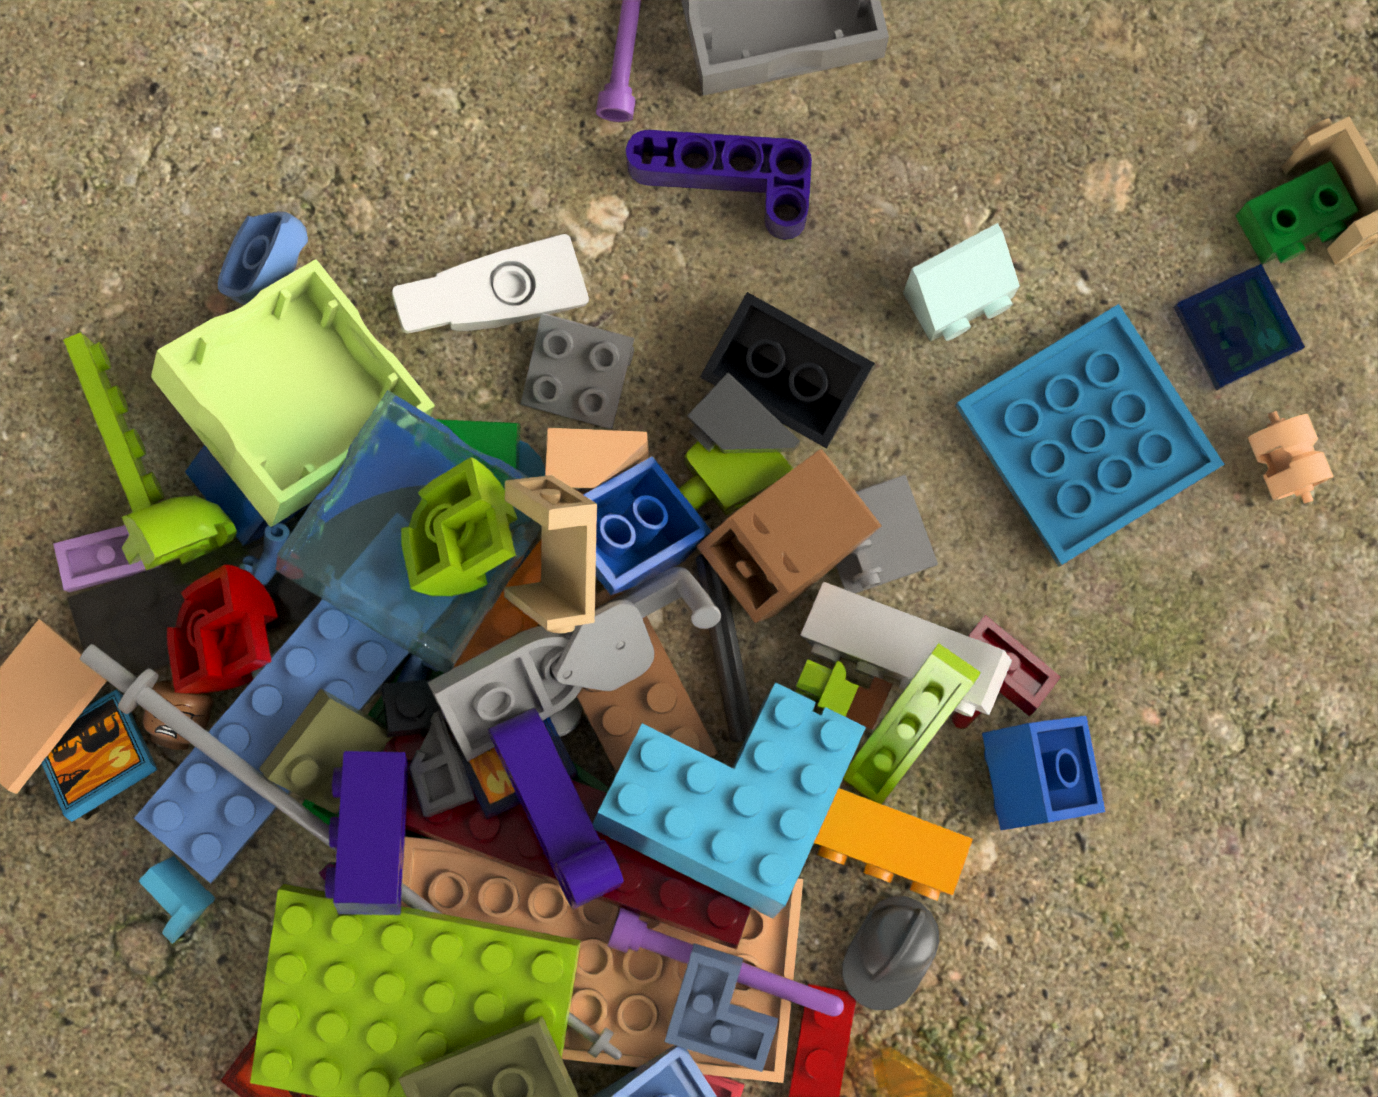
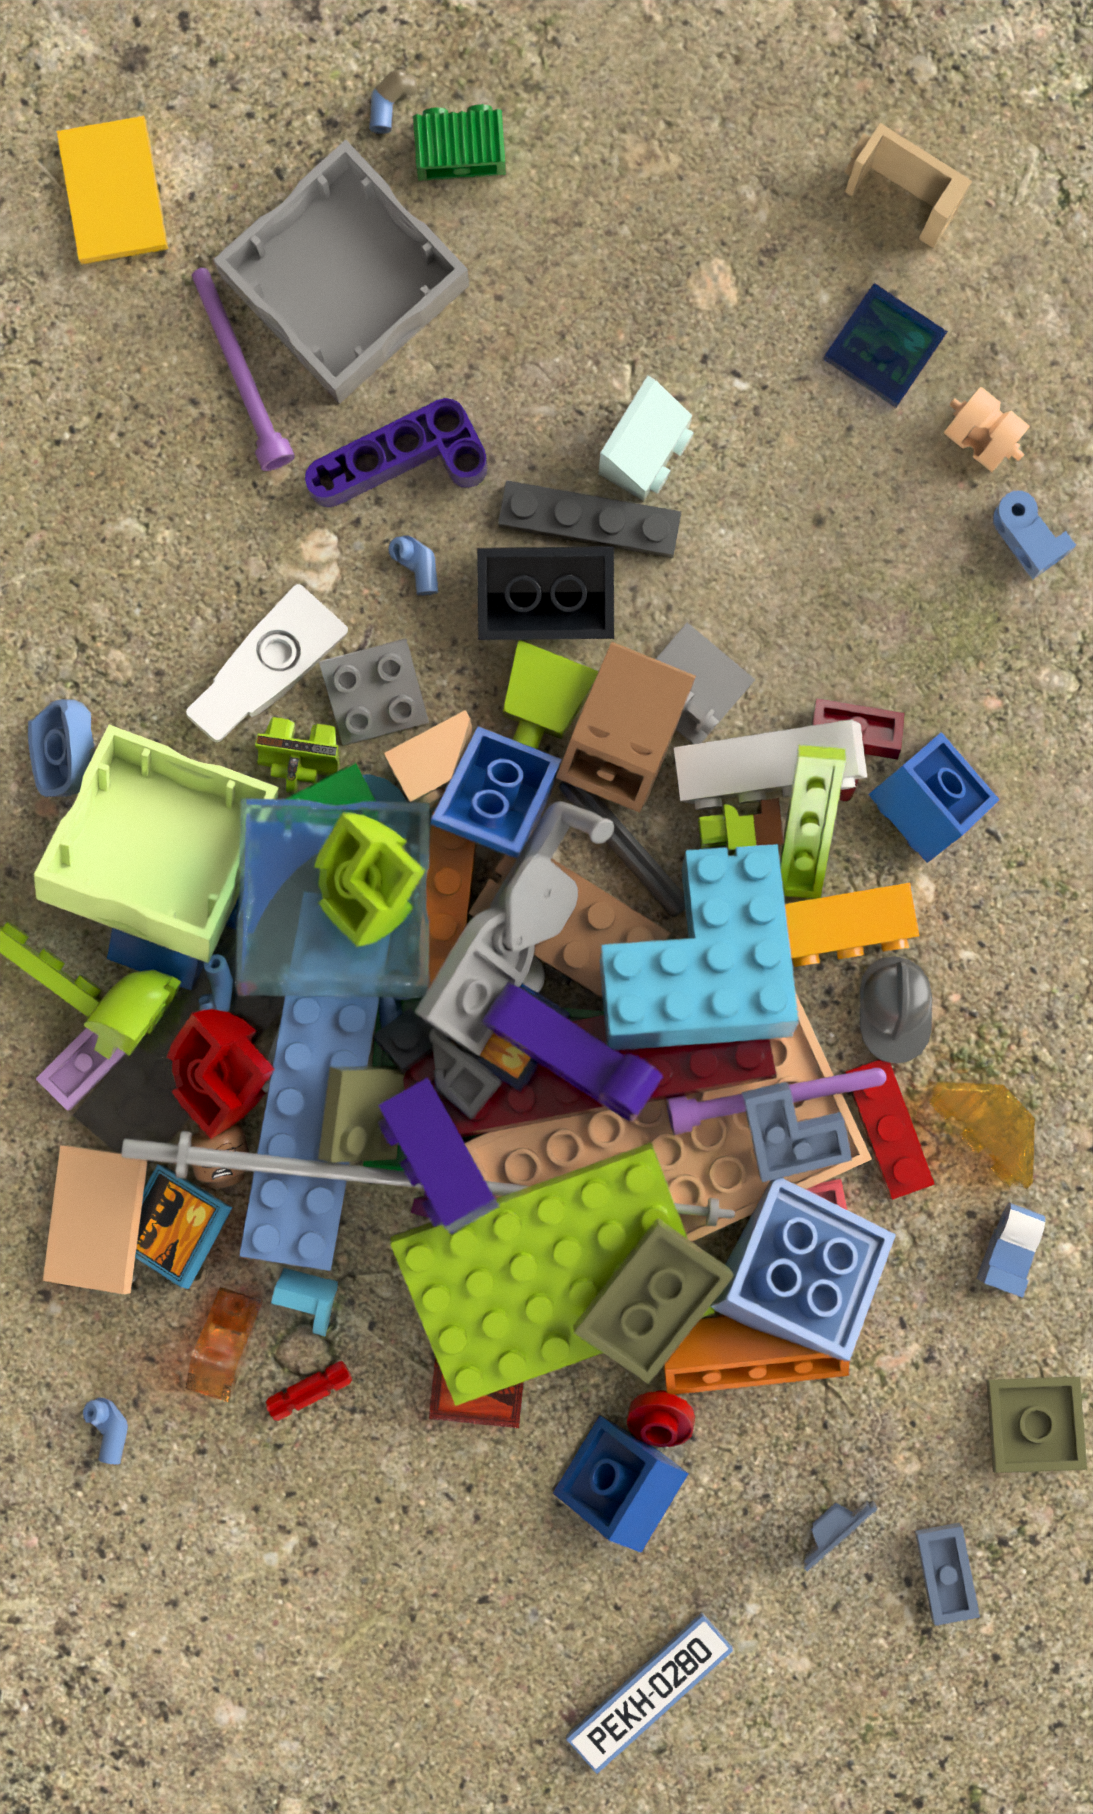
camera: 30 degrees left, 5 degrees up
tan panel [504,475,597,633] -> none
dark grey slope [687,373,800,453] -> none
dark azure plate [955,304,1224,567] -> none
green brick [1235,161,1359,265] -> none
none -> clear orange slope [185,1287,263,1403]
none -> lime hips [255,717,340,793]
none -> red axle [265,1361,352,1421]
none -> medium blue arm [388,536,438,596]
none -> dark grey plate [498,480,682,558]
none -> medium blue leg [993,491,1076,580]

